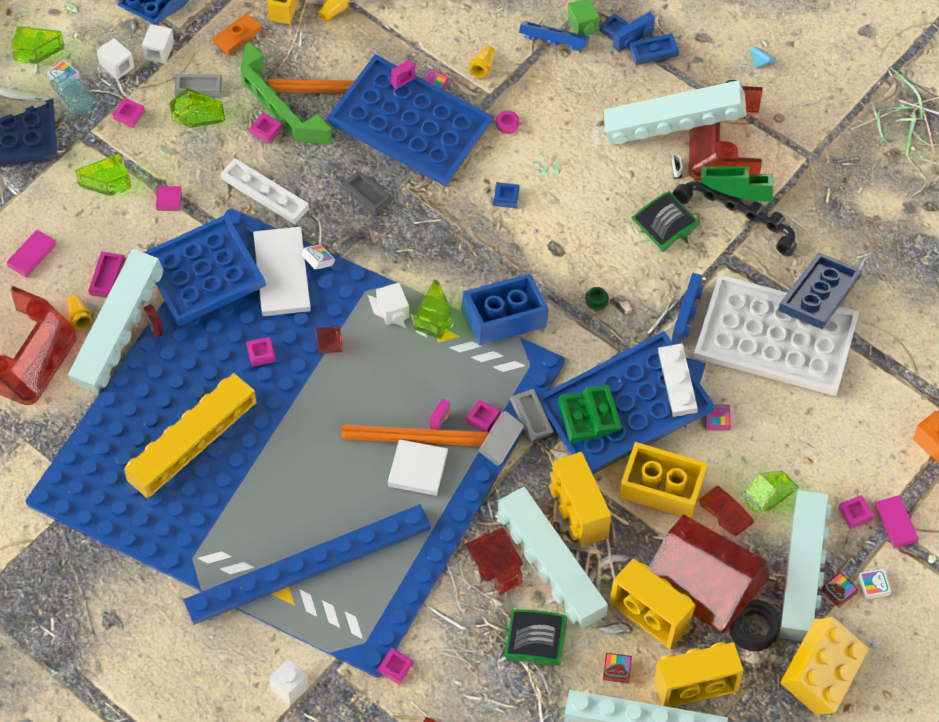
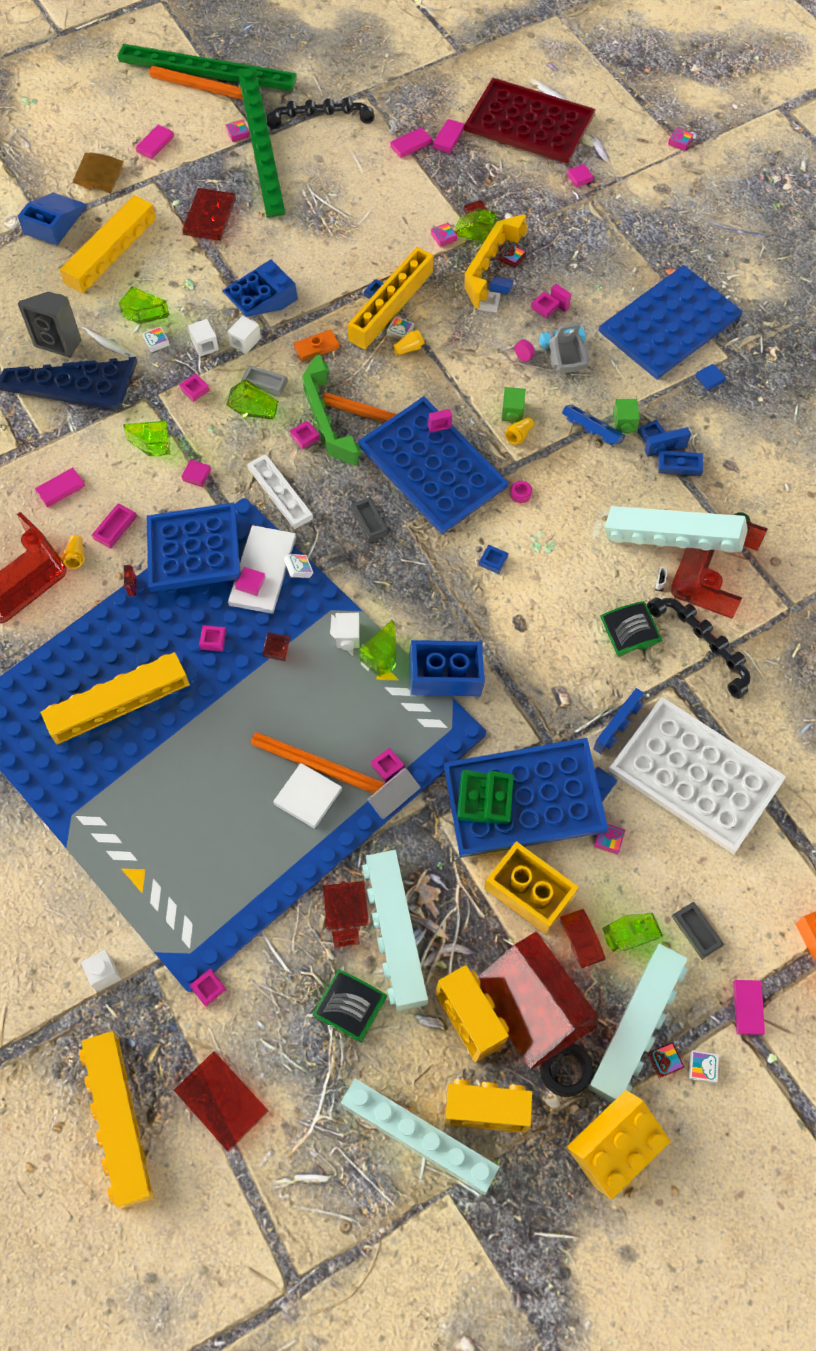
camera: 20 degrees right, 5 degrees up
clear light blue plate [50,69,97,118] -> none
light aqua brick [68,249,163,394] -> none
blue plate [183,504,431,625] -> none
tile [422,68,449,90] -> none
dark pink tile [430,399,450,430] -> none
light grey tile [510,388,554,443] -> none
yellow brick [549,452,611,548] -> none
dark green plate [585,287,609,310] -> none
tile [603,653,632,684] -> none
white plate [658,344,698,417] -> none
green slope [701,166,773,202] -> none
medium azure slope [750,46,777,68] -> none
plate [778,252,862,330] -> none
dark pink tile [838,495,874,529] -> none
none -> dark pink tile [235,567,266,596]
none -> bright green brick [501,387,526,422]
none -> dark grey tile [671,901,725,959]

